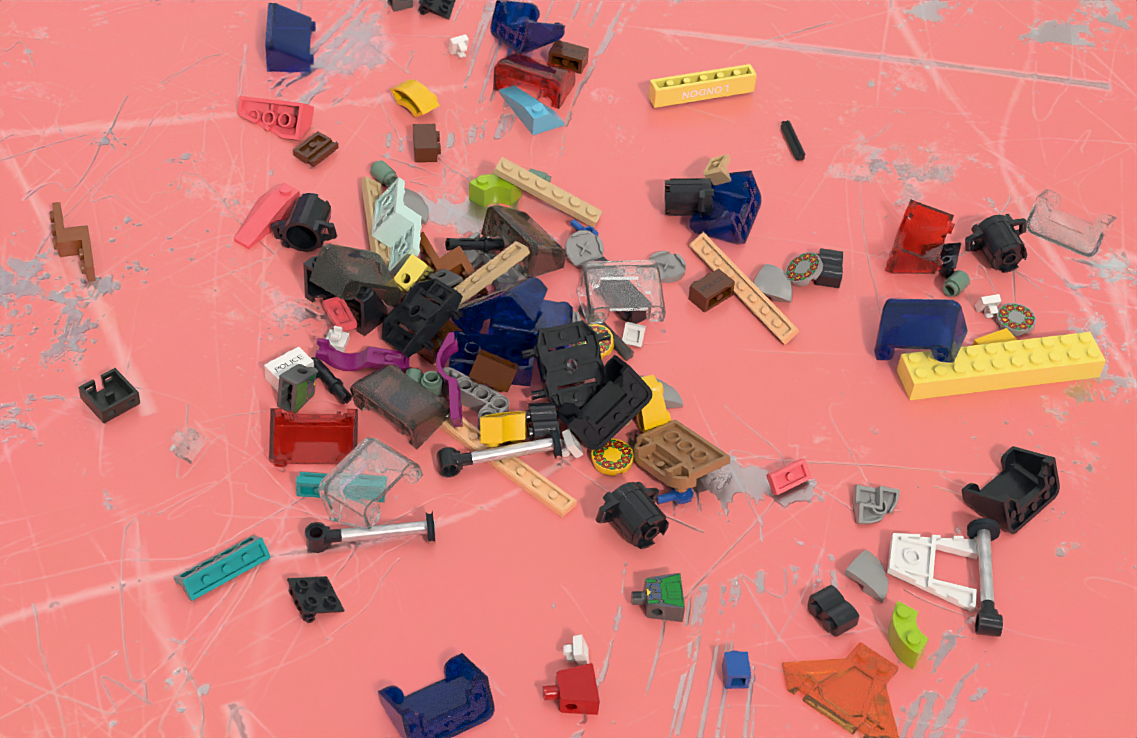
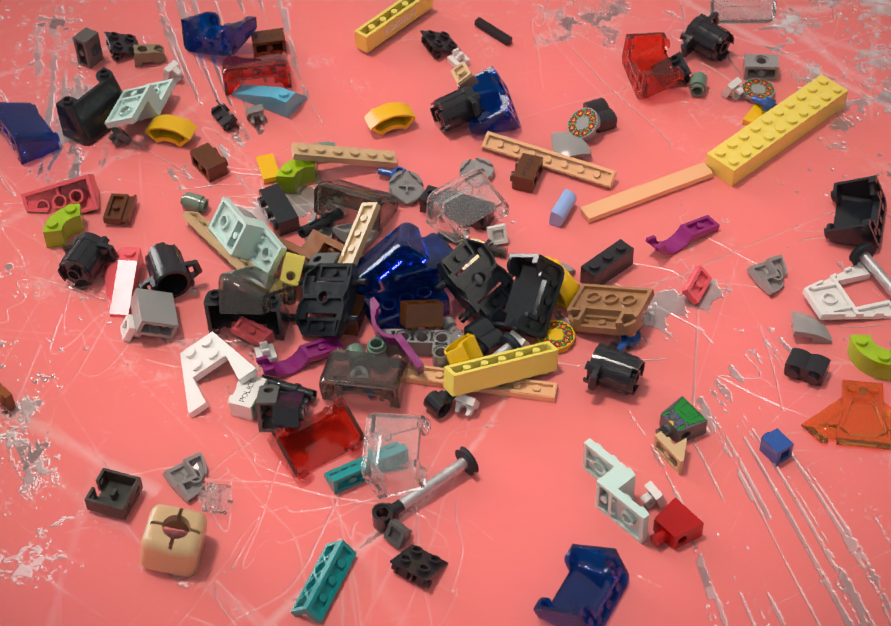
camera: 25 degrees left, 0 degrees up
clear blue windscreen [874,298,968,363] -> none
none -> brick [43,203,84,248]
none -> black windscreen [56,67,123,146]
none -> black container [58,232,119,289]
none -> light aqua bracket [105,78,177,128]
none -> dark grey tile [108,127,132,147]
none -> white tile [120,314,141,342]
none -> light grey brick [130,288,179,339]
none -> dark tan leg [133,44,165,67]
none -> tan piece [140,504,207,577]
none -> light grey brick [163,451,207,502]
none -> white wing [180,331,259,418]
none -> black hinge [211,100,240,131]
none -> light grey tile [245,104,264,125]
none -> yellow tile [256,153,279,184]
none -> black brick [257,183,300,236]
none -> black brick [273,391,309,428]
none -> yellow brick [364,102,416,136]
none -> dark grey tile [383,518,412,549]
none -> black hinge [420,30,461,59]
none -> light grey piece [440,317,463,343]
none -> light yellow brick [443,341,559,397]
none -> tile [447,48,470,68]
none -> white tile [455,395,480,417]
none -> light blue brick [549,189,577,227]
none -> light nougat tile [580,162,713,223]
none -> black brick [580,239,634,285]
none -> bracket [582,438,650,544]
none -> magenta piece [645,215,720,255]
none -> tan slope [653,432,687,474]
none -> light grey brick [743,54,779,80]
none -> blue piece [751,95,778,111]

